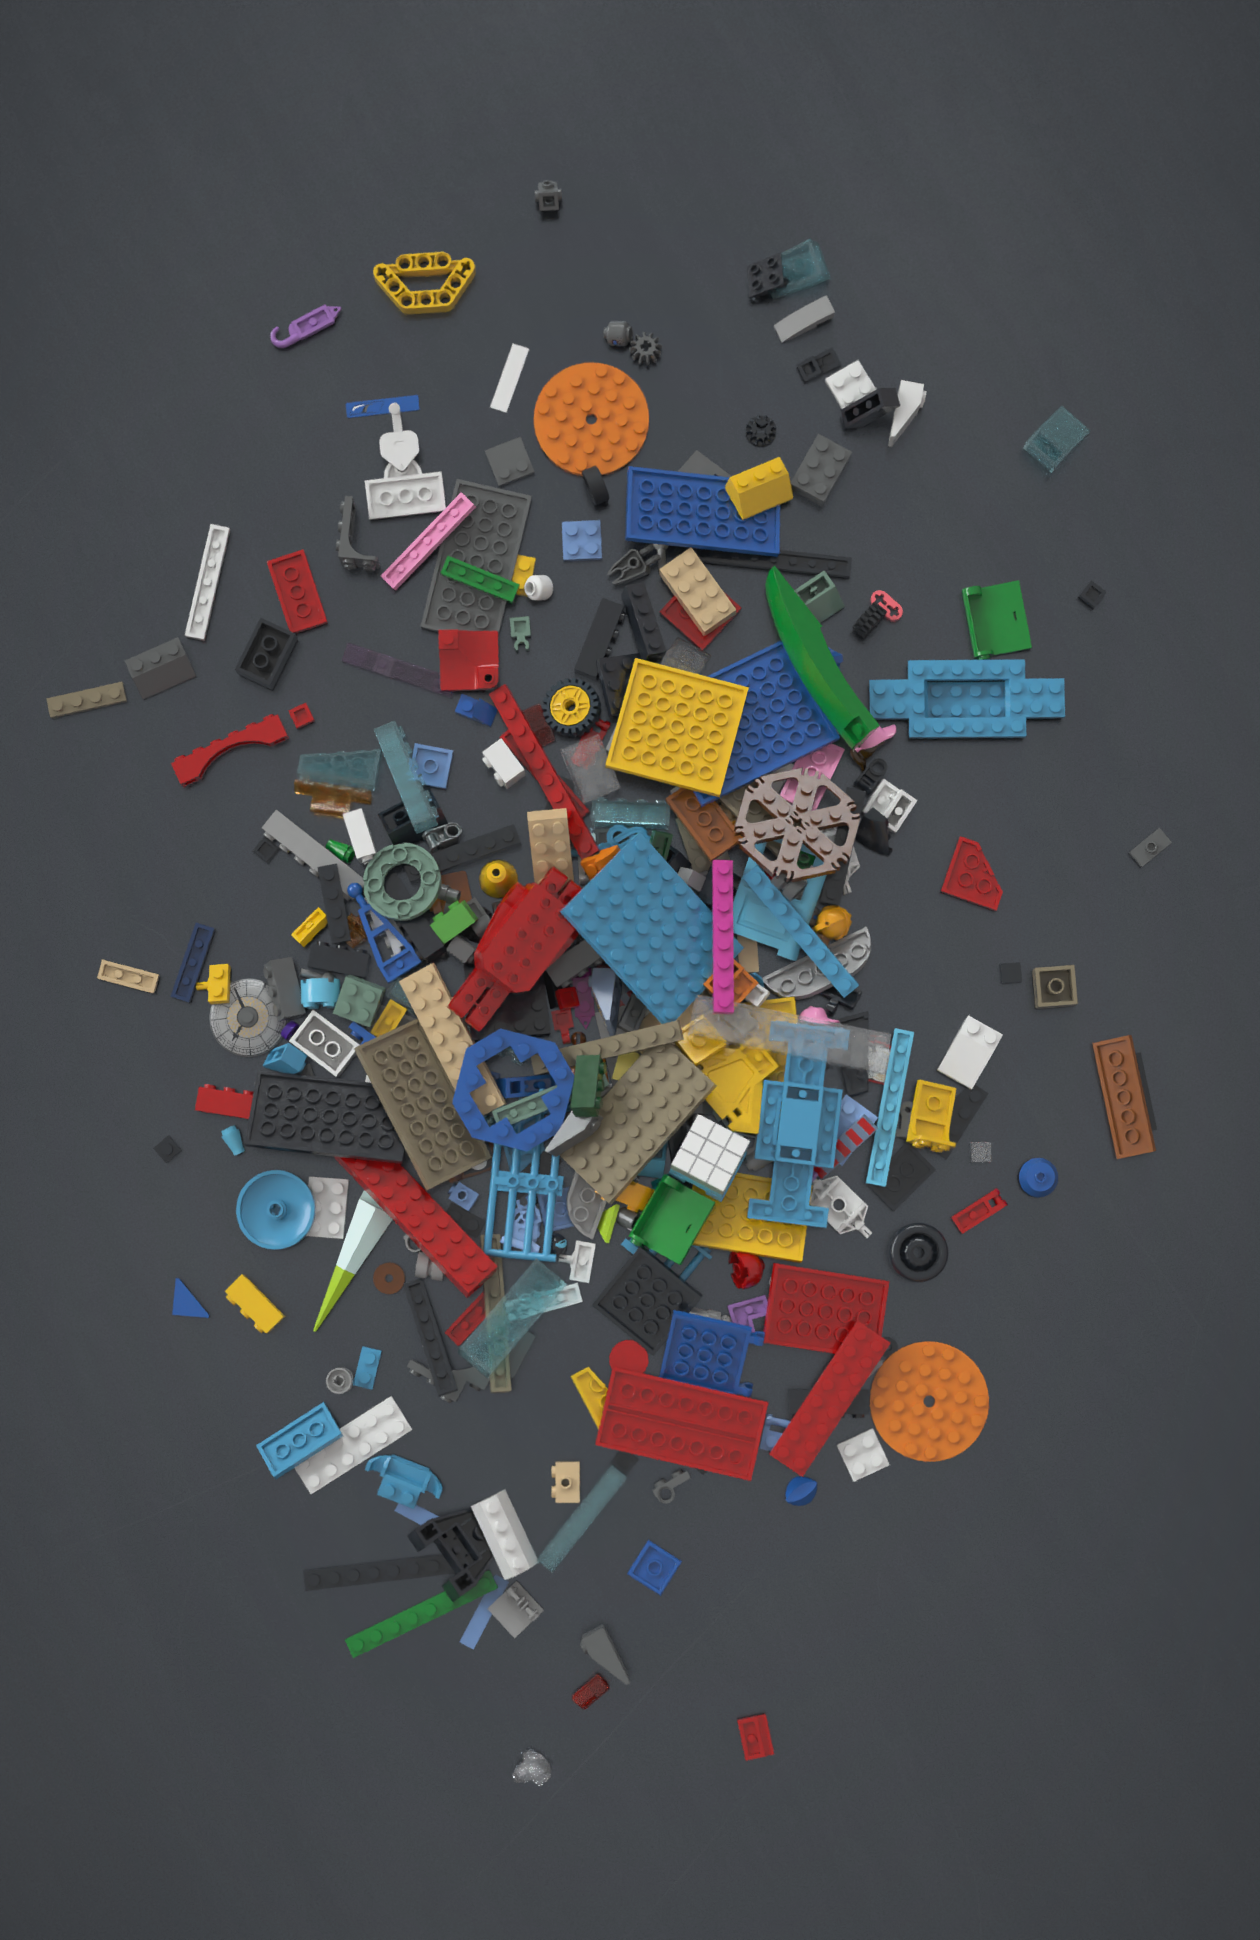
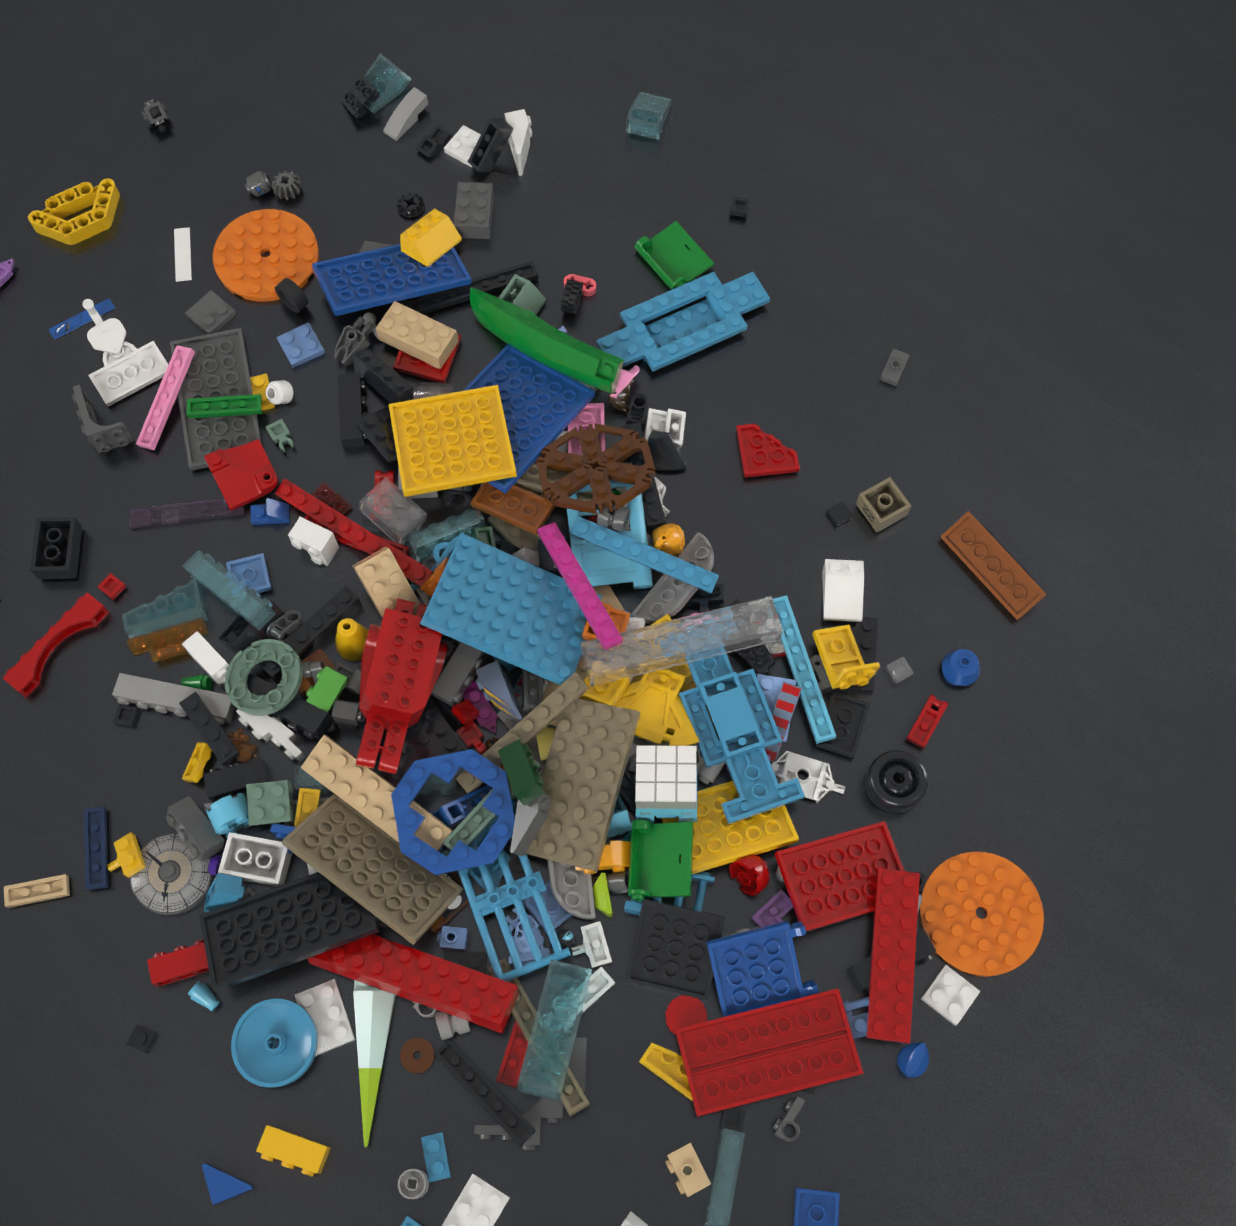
camera: 30 degrees left, 15 degrees down
red plate [267,549,328,634] -> none
blue plate [347,883,422,983] -> none
wheel [542,678,602,738] -> none

